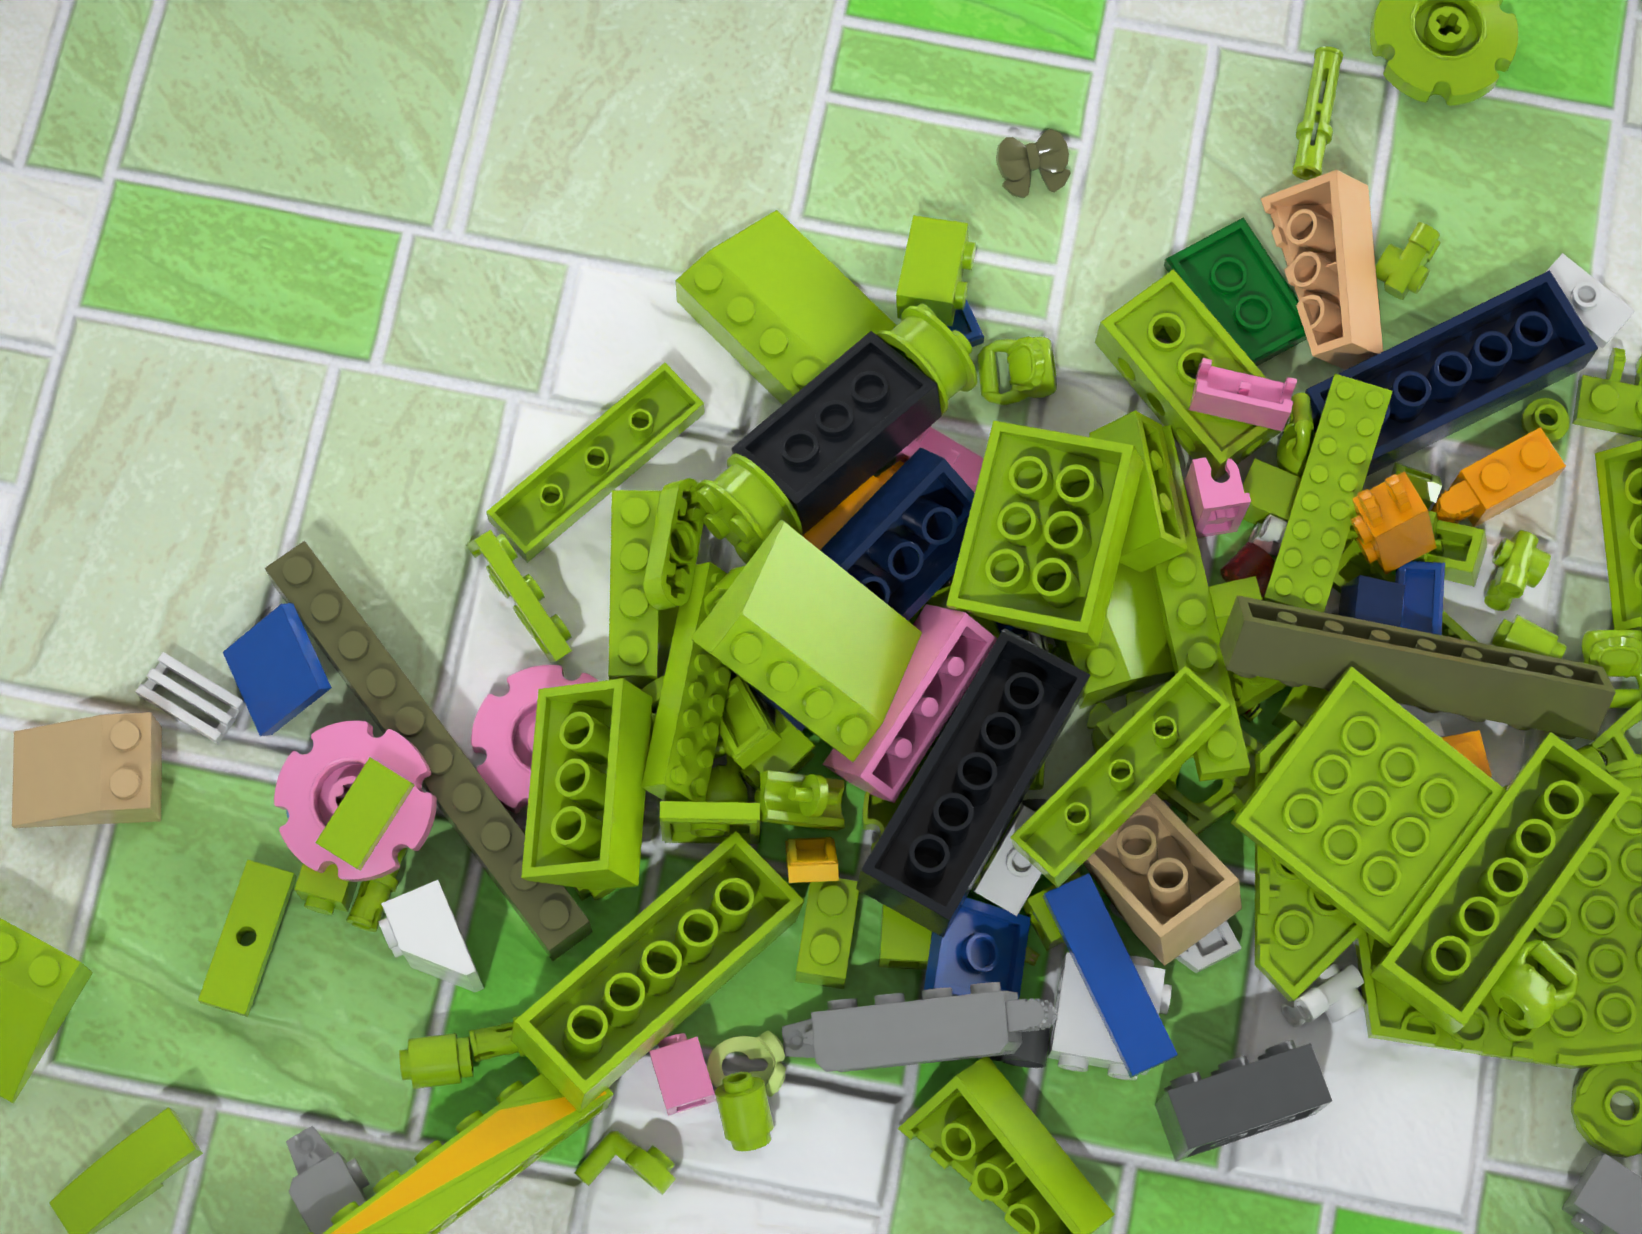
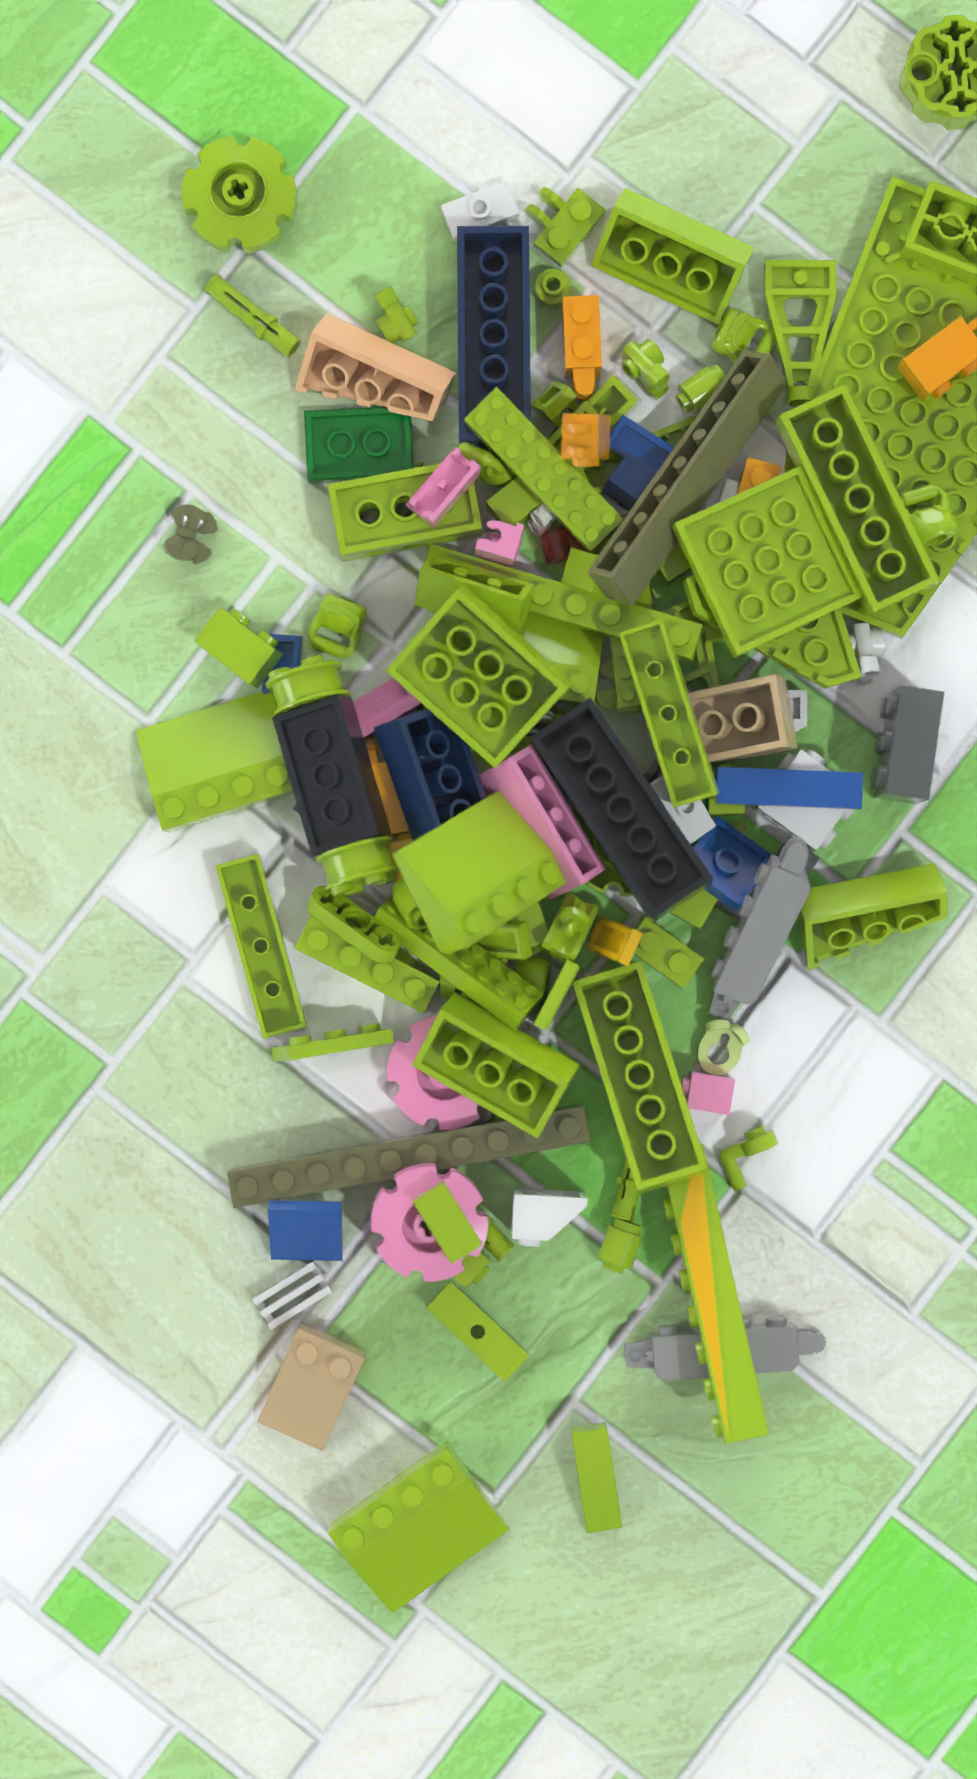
camera: 65 degrees left, 15 degrees up
lime brick [715,1072,774,1152] -> none

